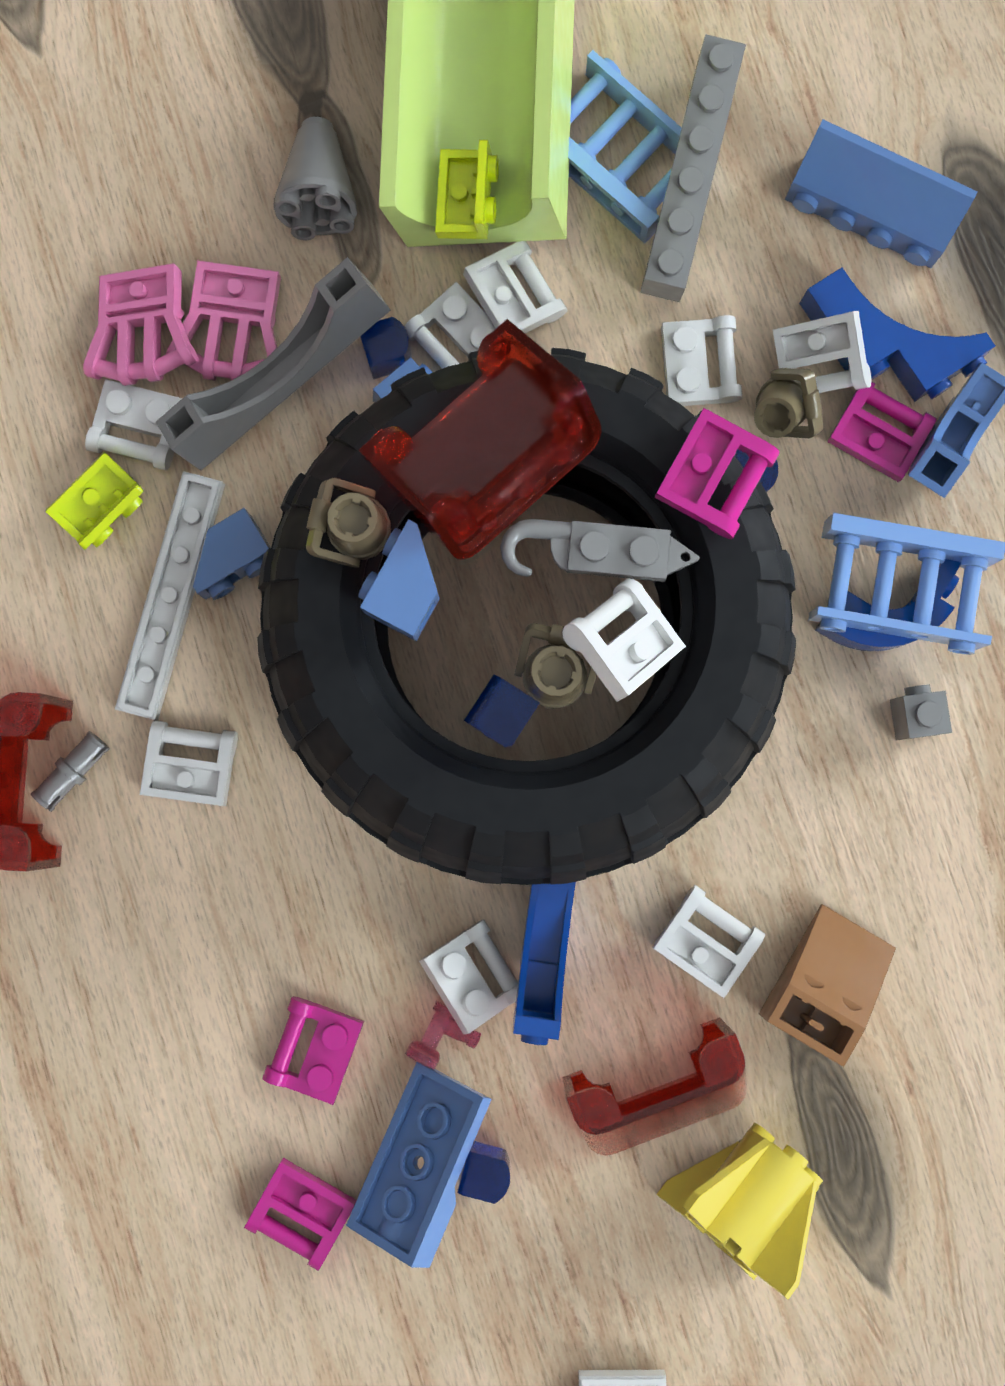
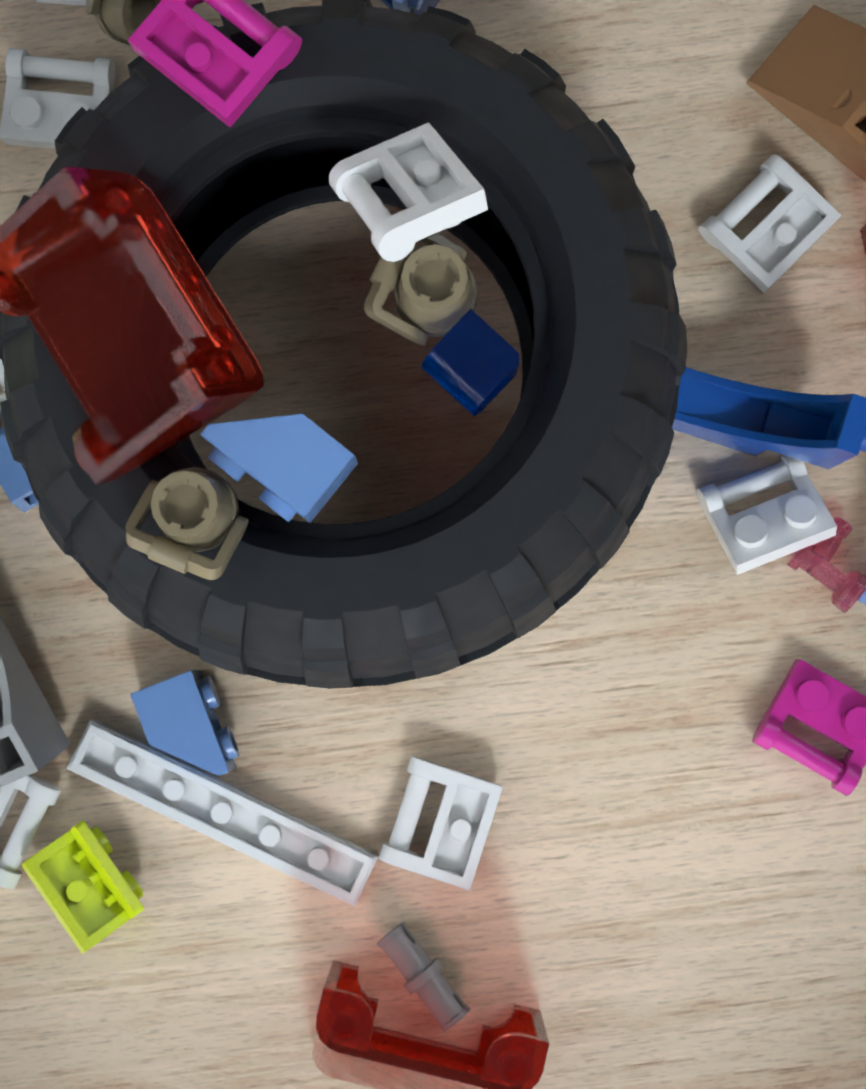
camera: 80 degrees left, 0 degrees up
light grey plate [500,519,700,582] -> none

